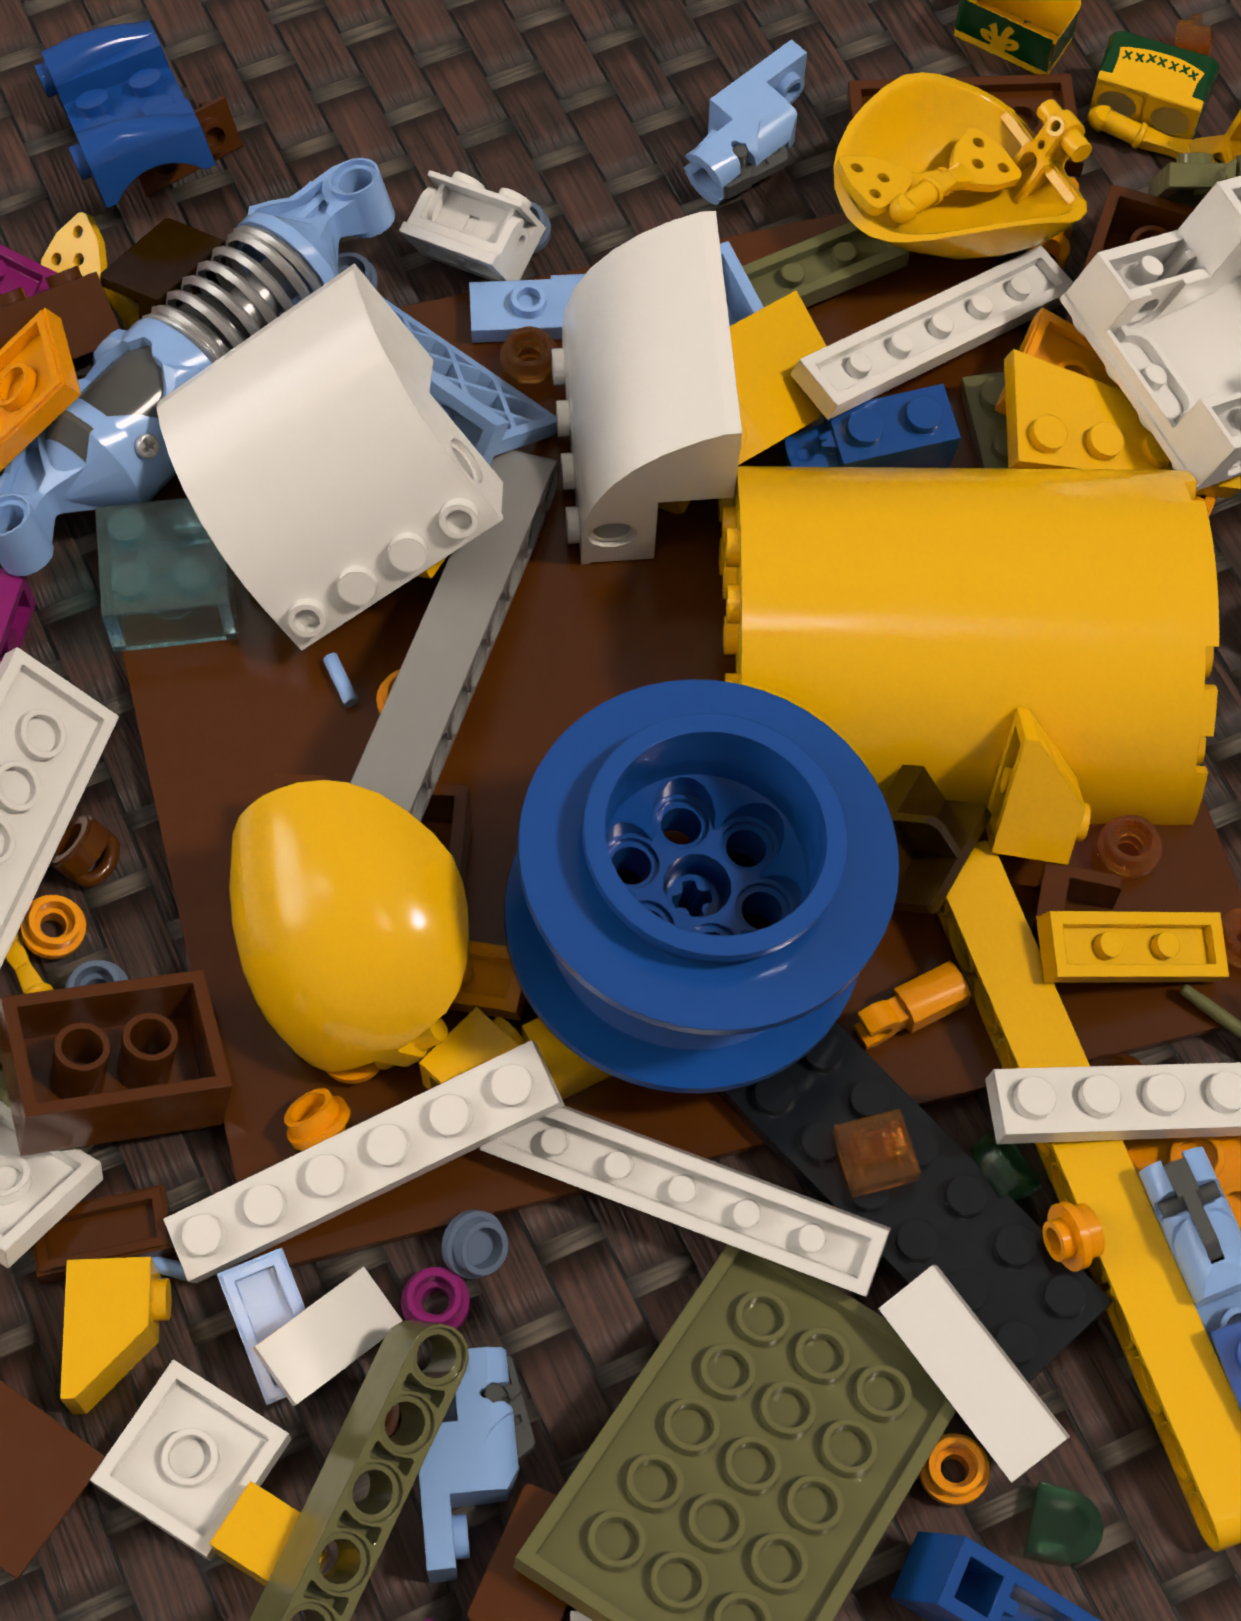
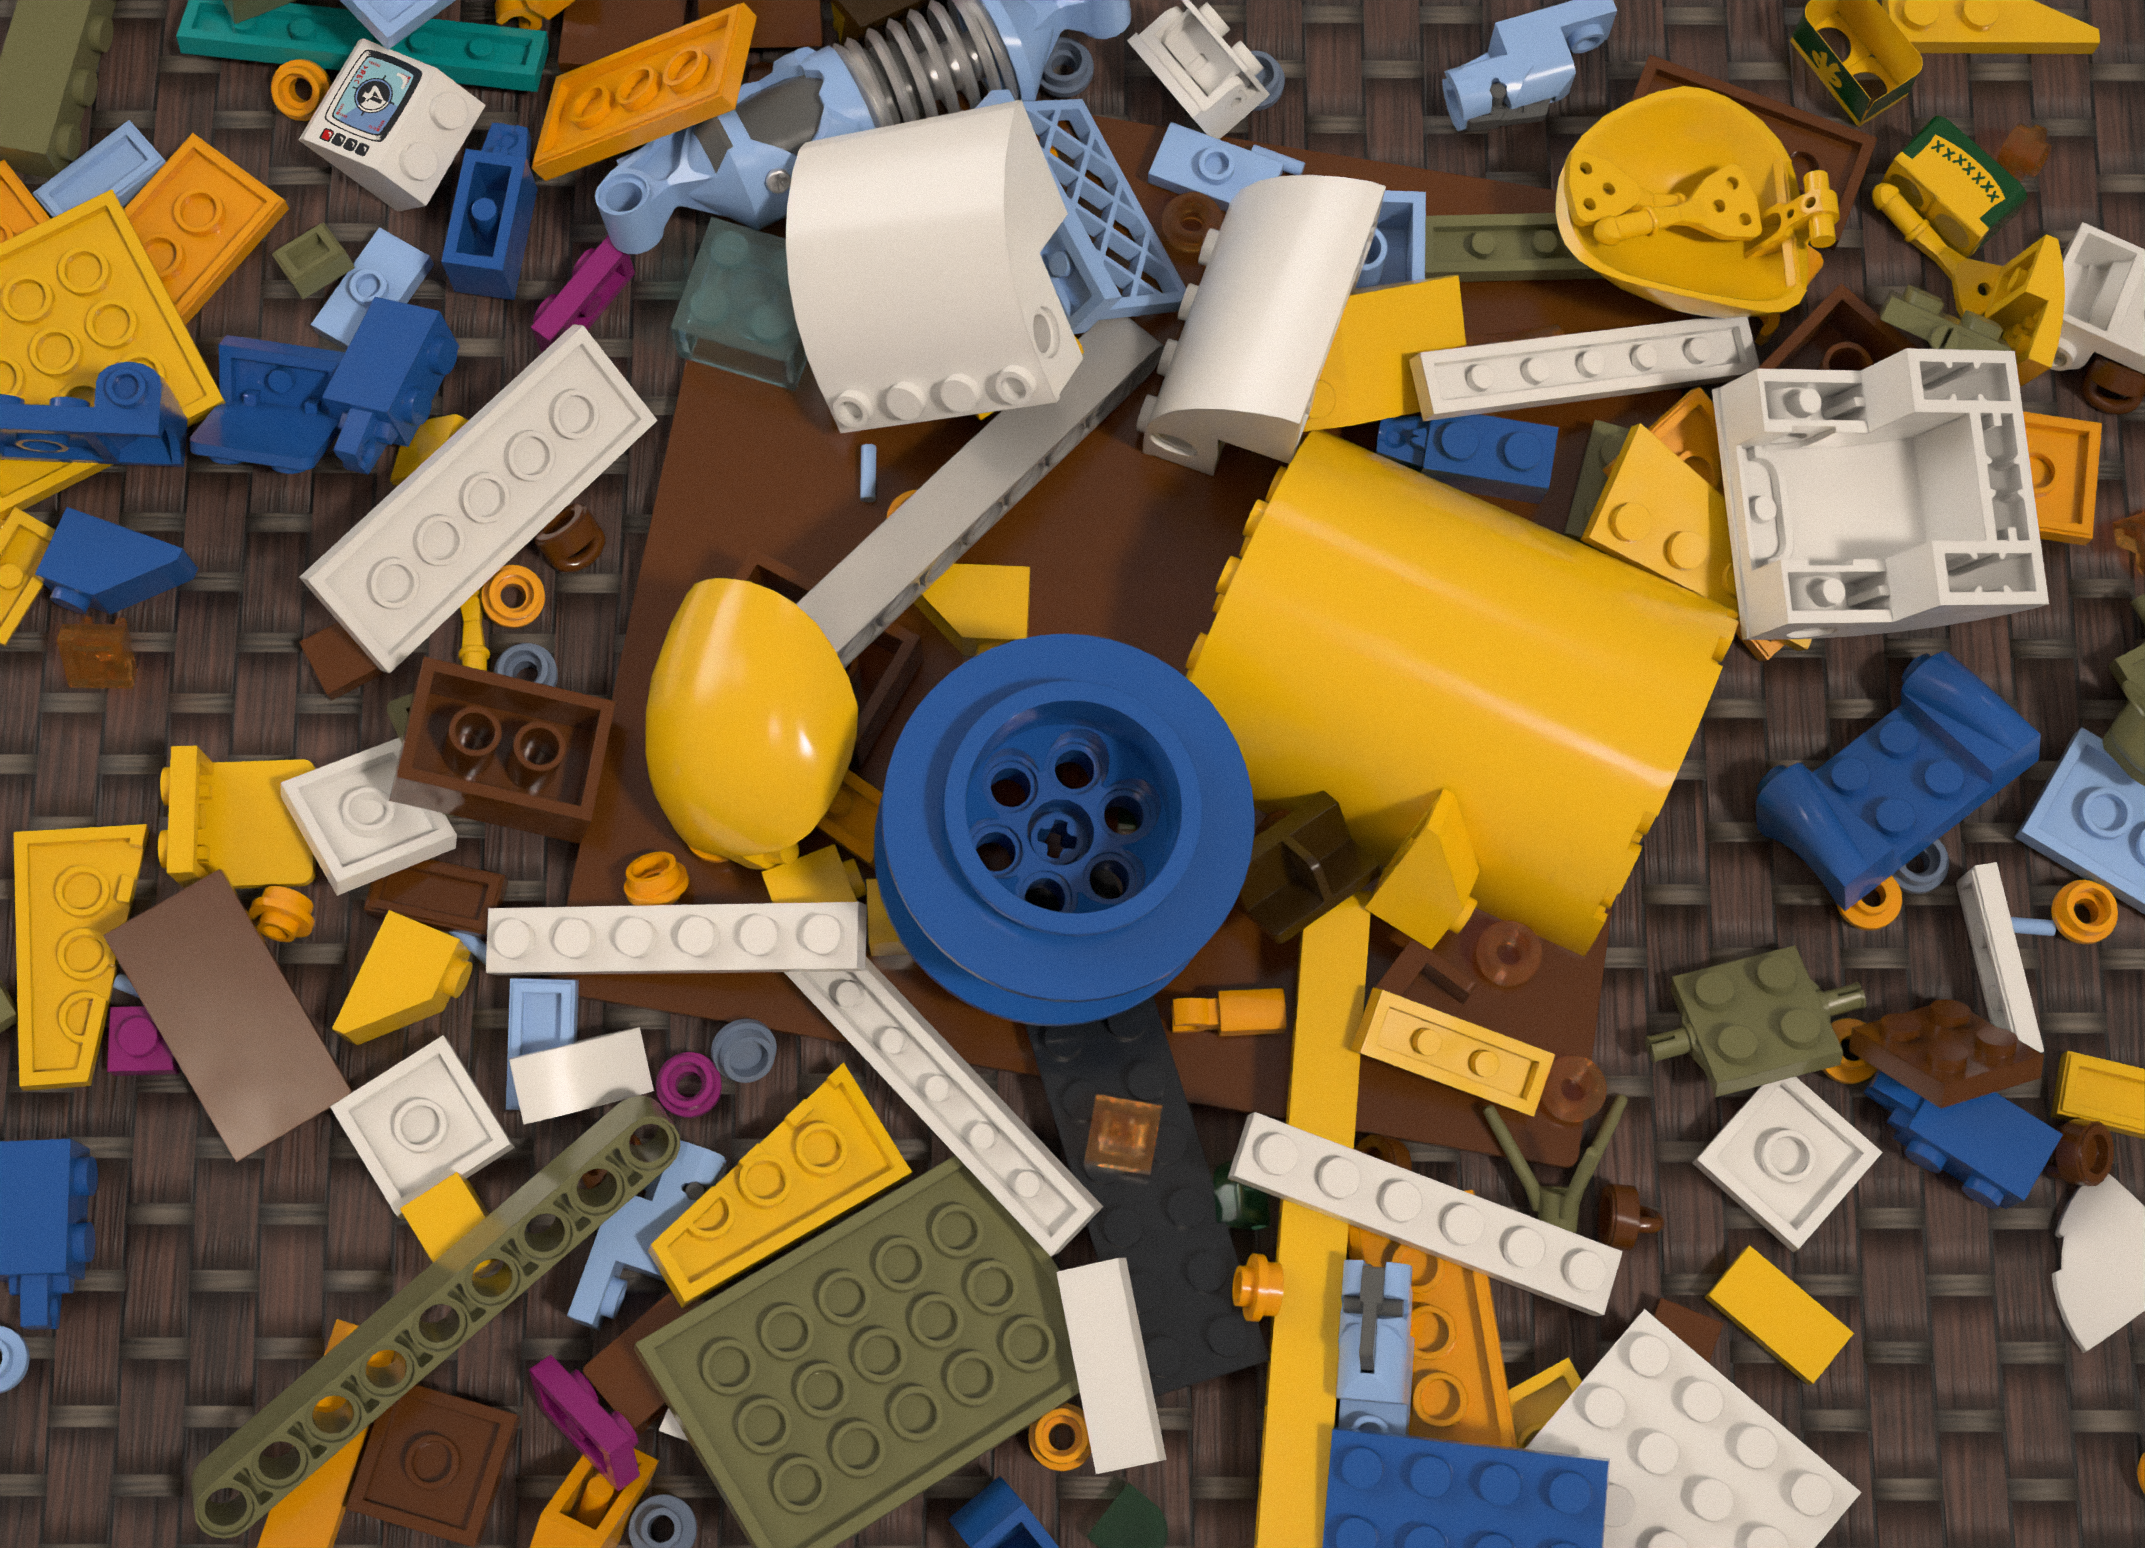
camera: 25 degrees right, 10 degrees up
none -> yellow wing [648,1062,912,1308]
none -> yellow slope [913,564,1030,657]

